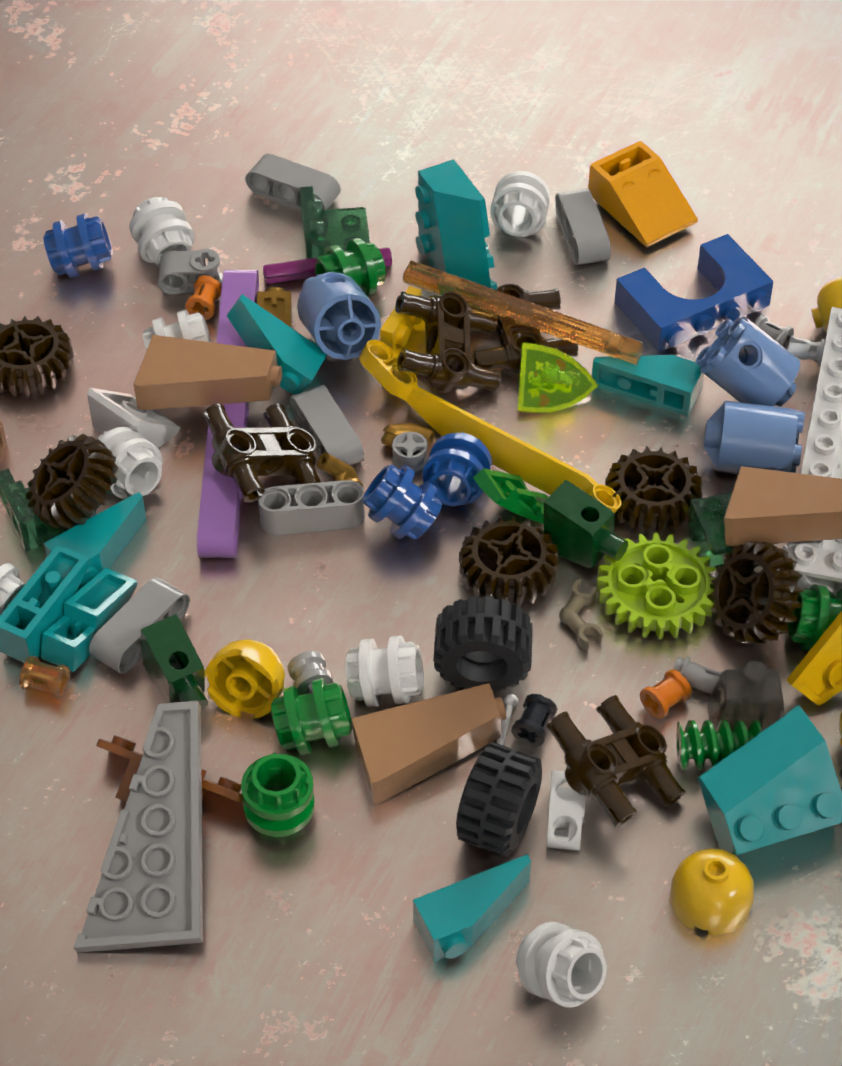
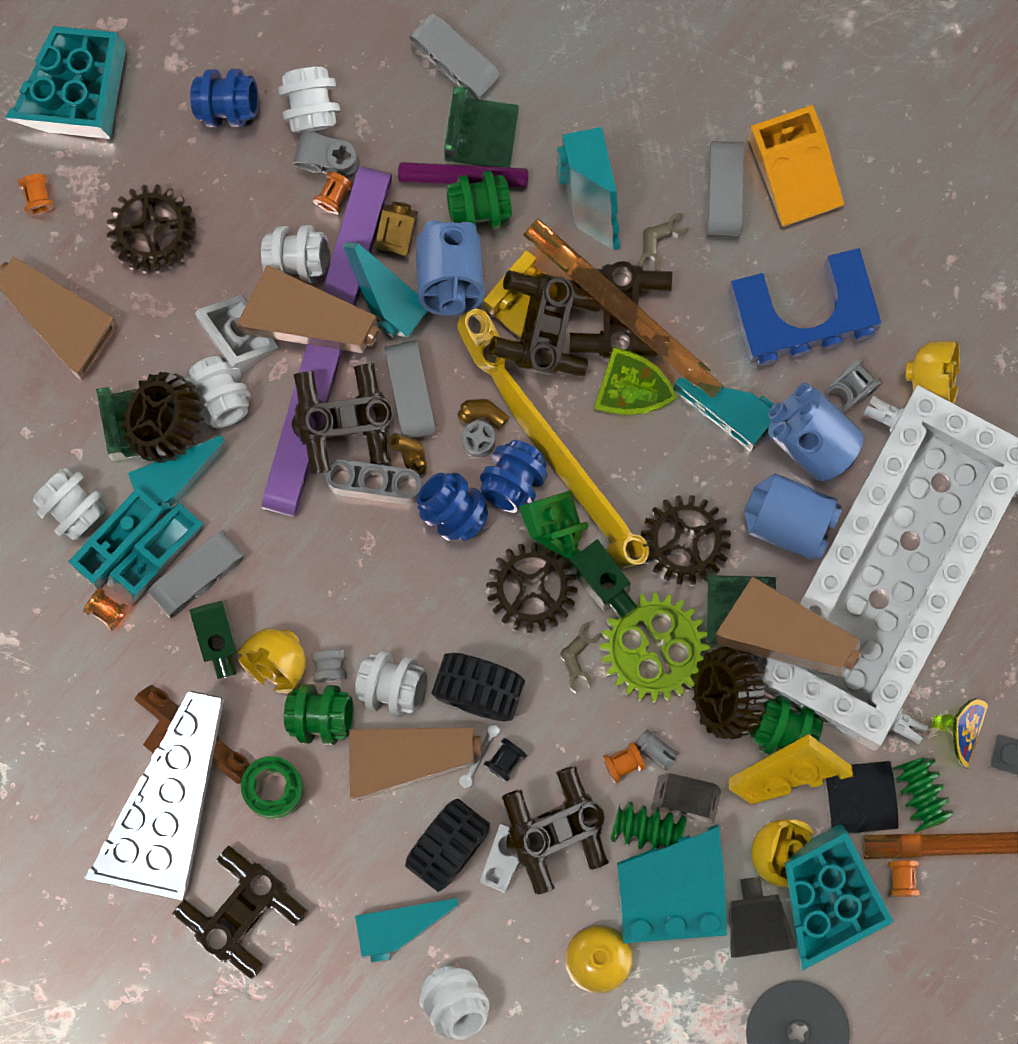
camera: 15 degrees right, 30 degrees up
white piece [490,171,551,237] -> none
none -> dark brown piece [172,846,308,980]
none -> dark tan arm [638,213,689,271]

